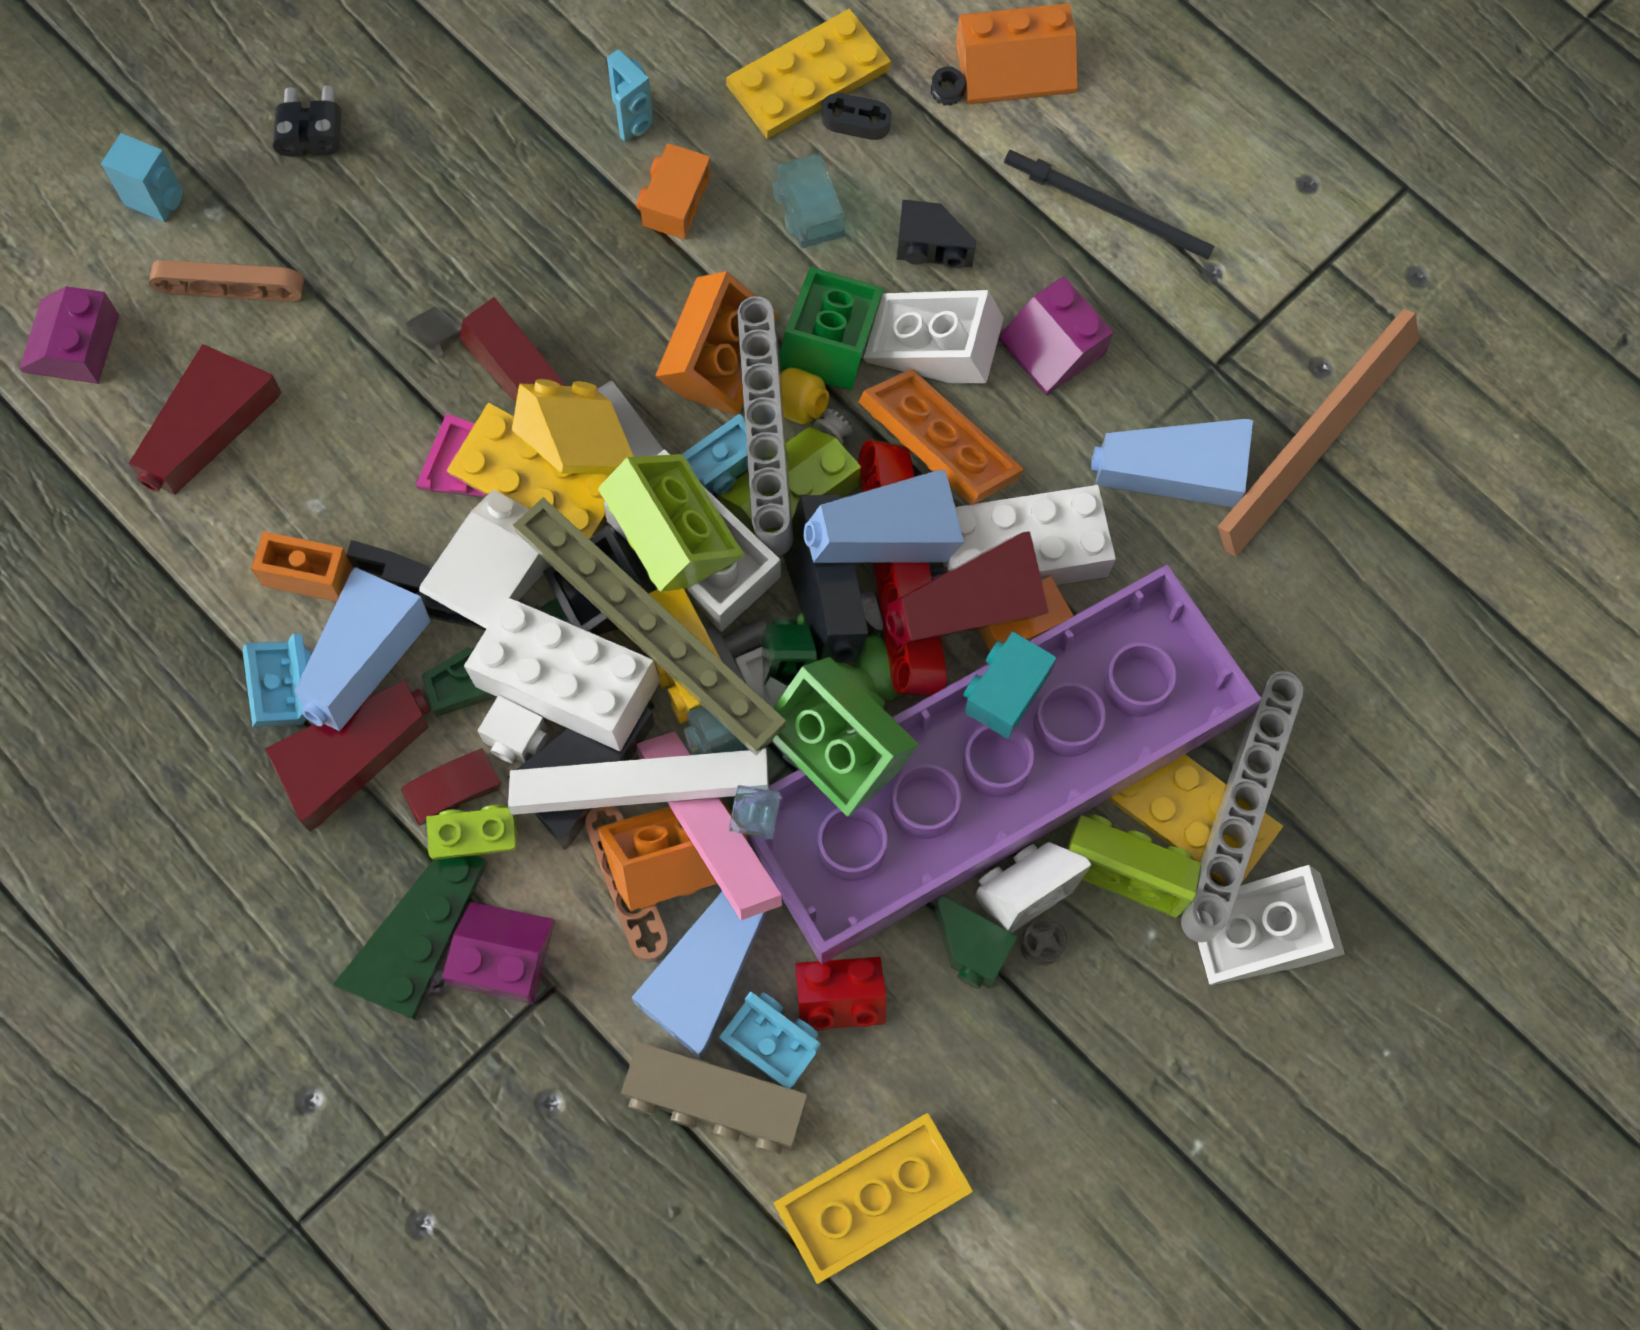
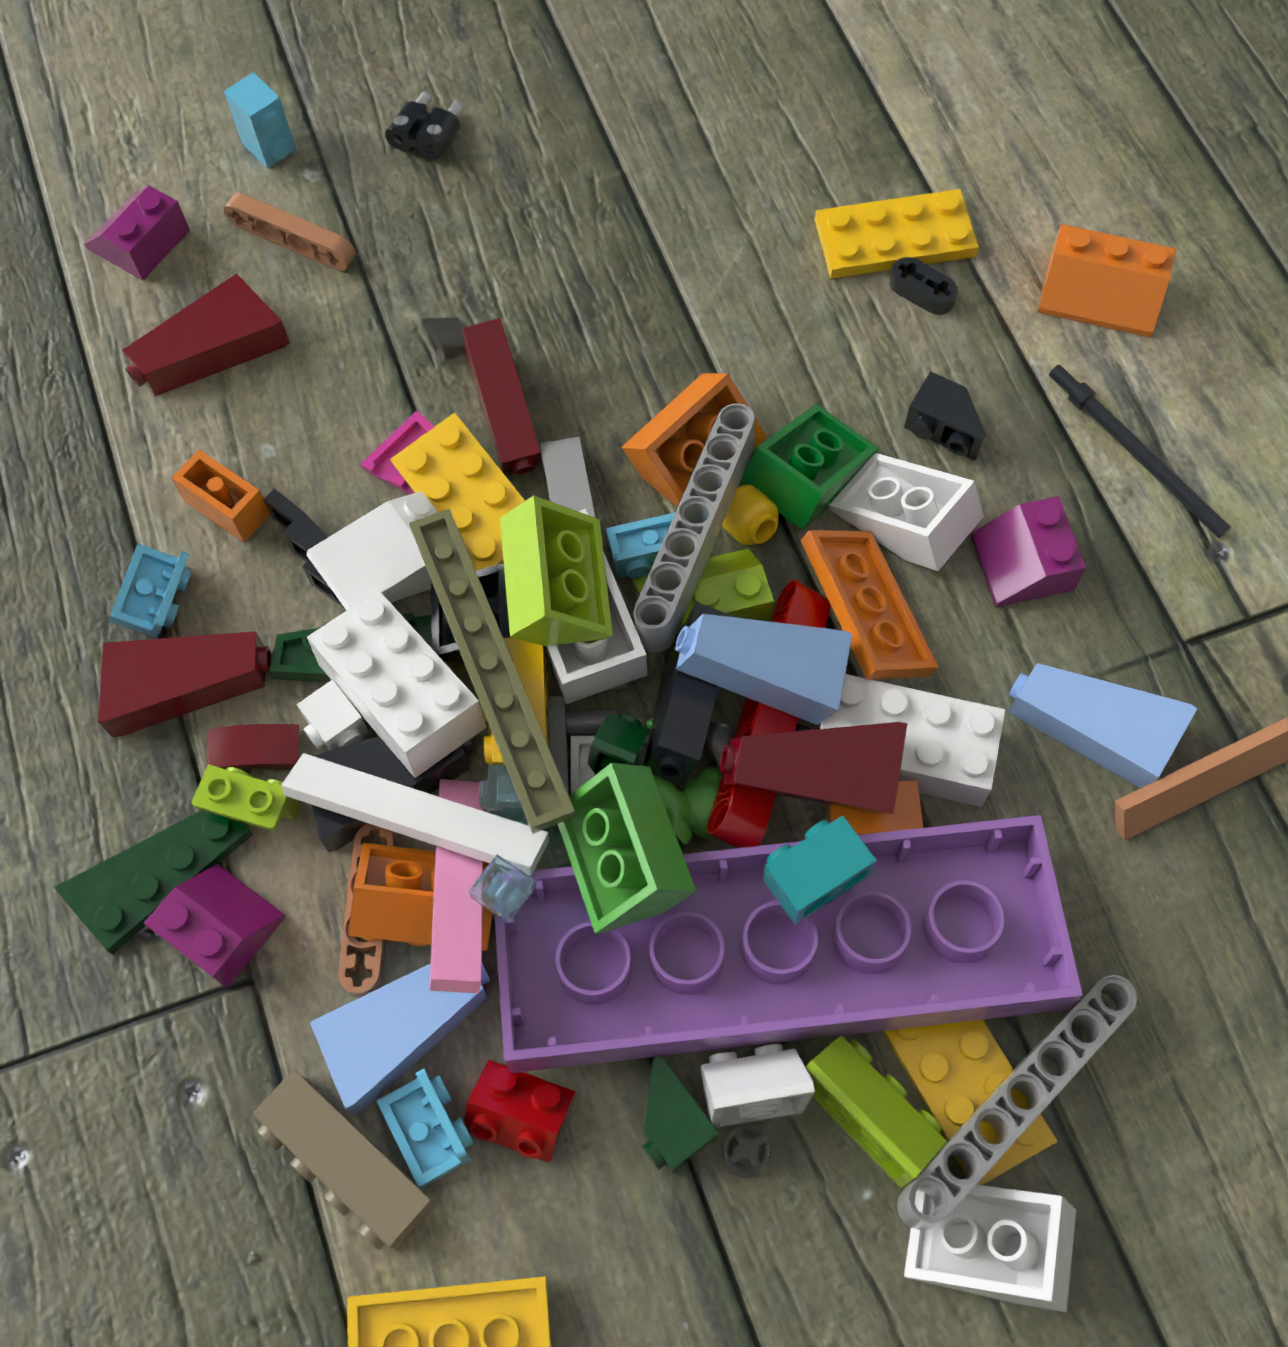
camera: 30 degrees right, 5 degrees down
light blue slope [295,567,431,731] -> none
yellow slope [512,379,634,475] -> none
medium azure bracket [607,49,653,142] -> none
orange brick [637,143,711,240] -> none
clear light blue brick [772,153,845,249] -> none
light grey bush [813,408,853,444] -> none
black bush [931,66,965,106] -> none

